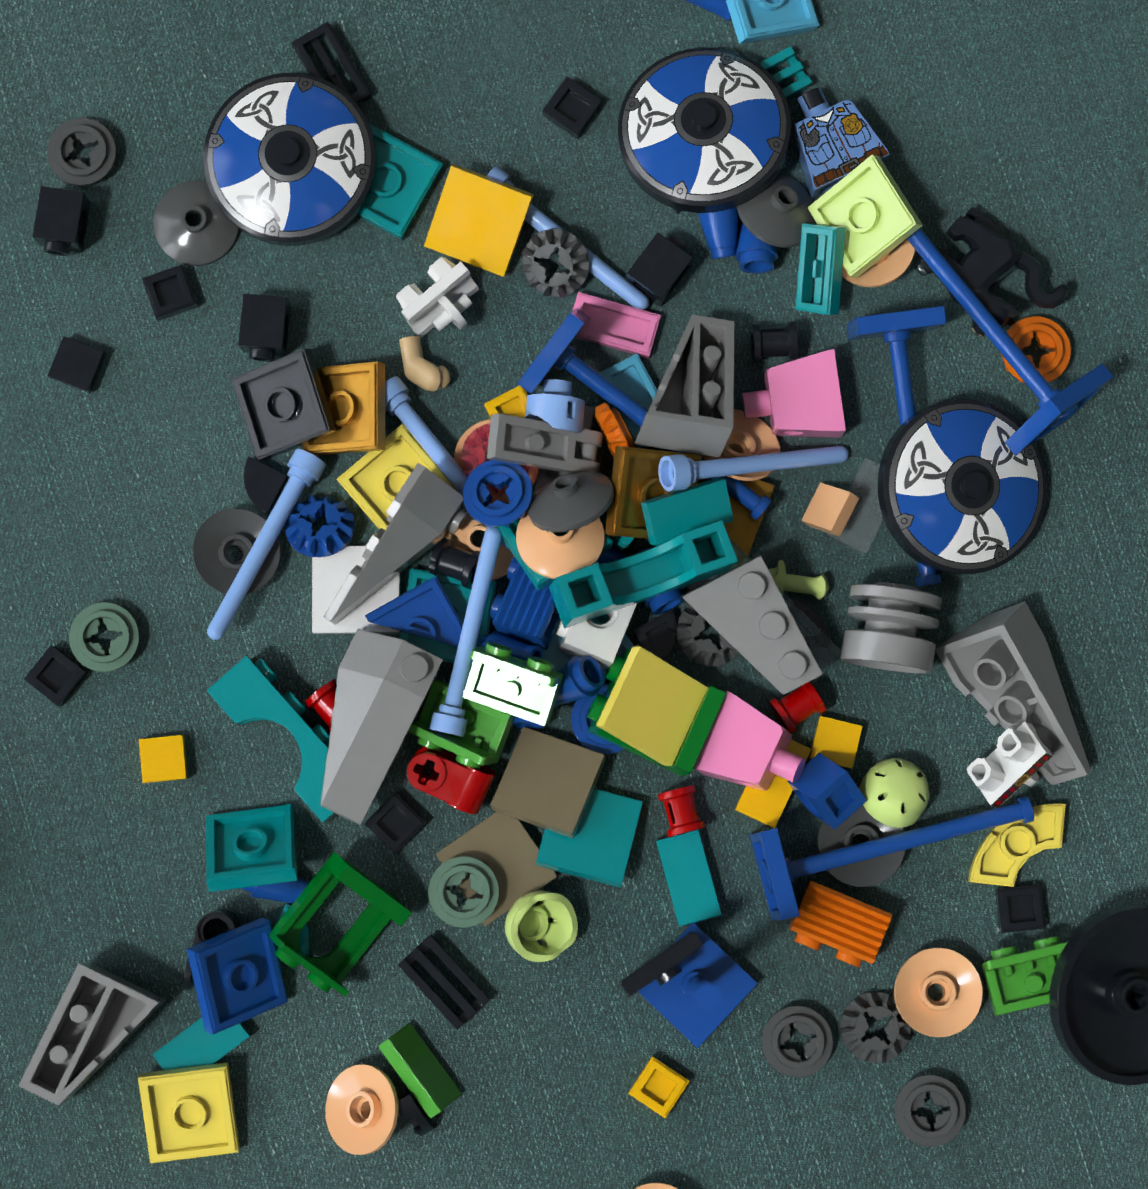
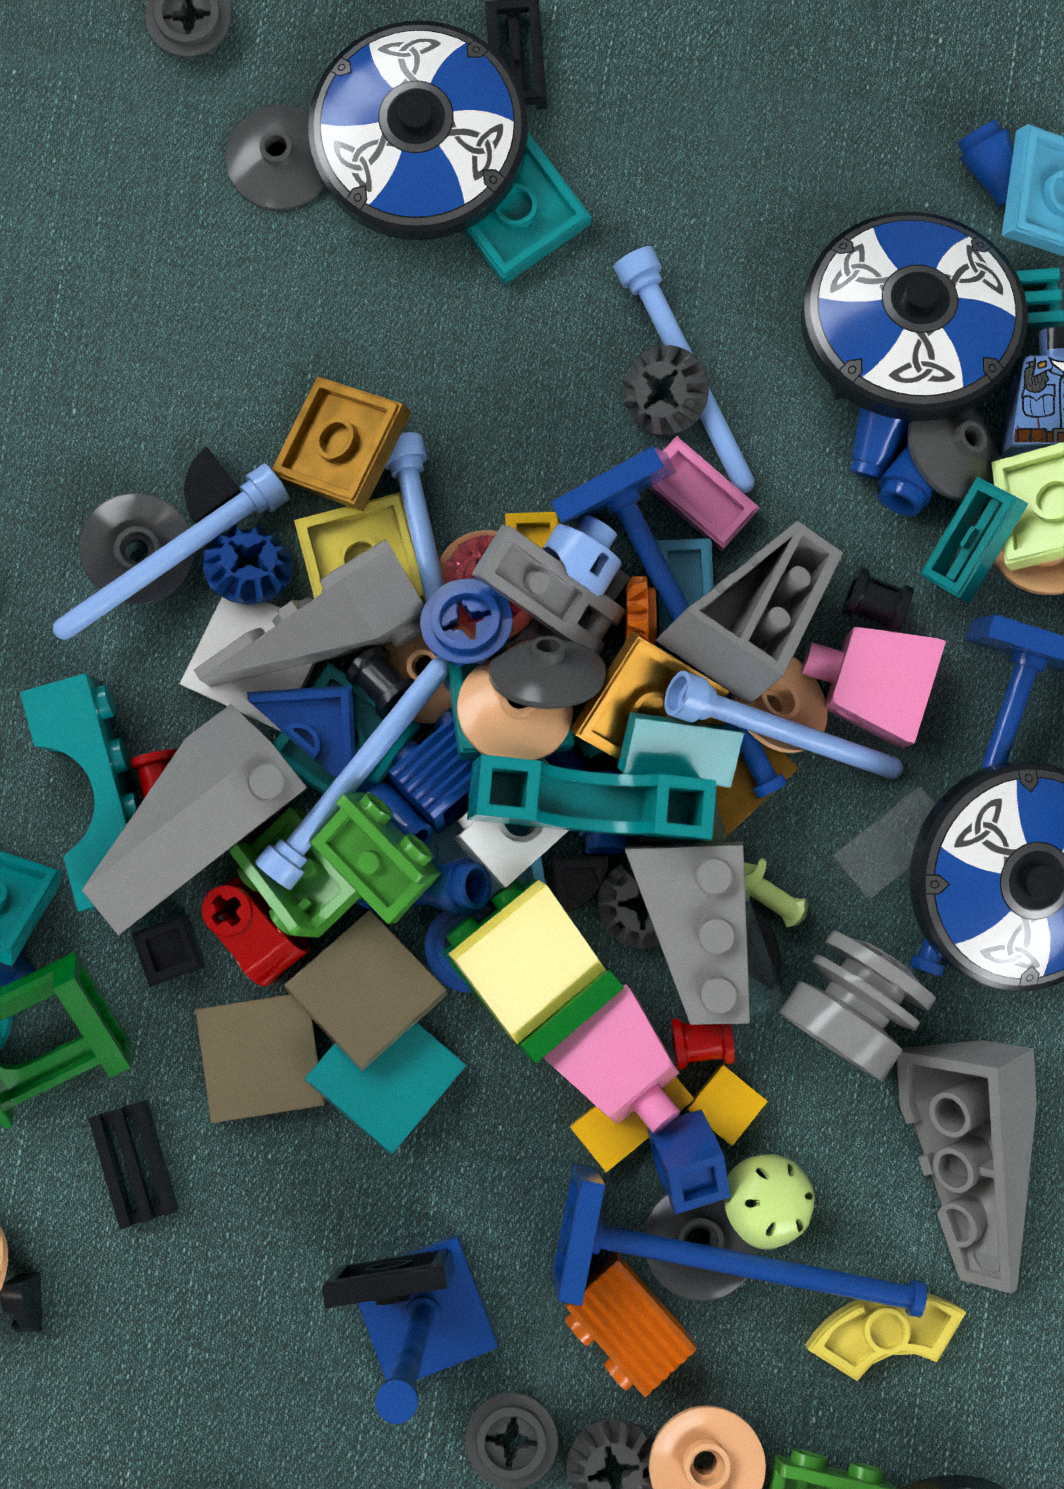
camera: 30 degrees right, 0 degrees up
black brick [32,186,91,256] -> none
black tile [48,336,106,393] -> none
black tile [142,264,198,321] -> none
black plate [231,349,337,461] -> none
black brick [238,293,291,362] -> none
bright green tile [378,1022,462,1118] -> none
white hips [396,257,479,339] -> none
tan arm [399,336,450,392] -> none
yellow tile [424,164,534,277] -> none
sand green gear [428,856,499,928] -> none
yellowish green helmet [505,890,578,962] -> none
black tile [542,77,602,139] -> none
black brick [626,232,693,307] -> none
yellow tile [628,1056,690,1118] -> none
teal tile [656,830,722,926] -> none
red bush [658,785,706,837] -> none
light nougat tile [801,482,859,537] -> none
white hips [967,721,1053,808] -> none
black tile [995,884,1046,933] -> none

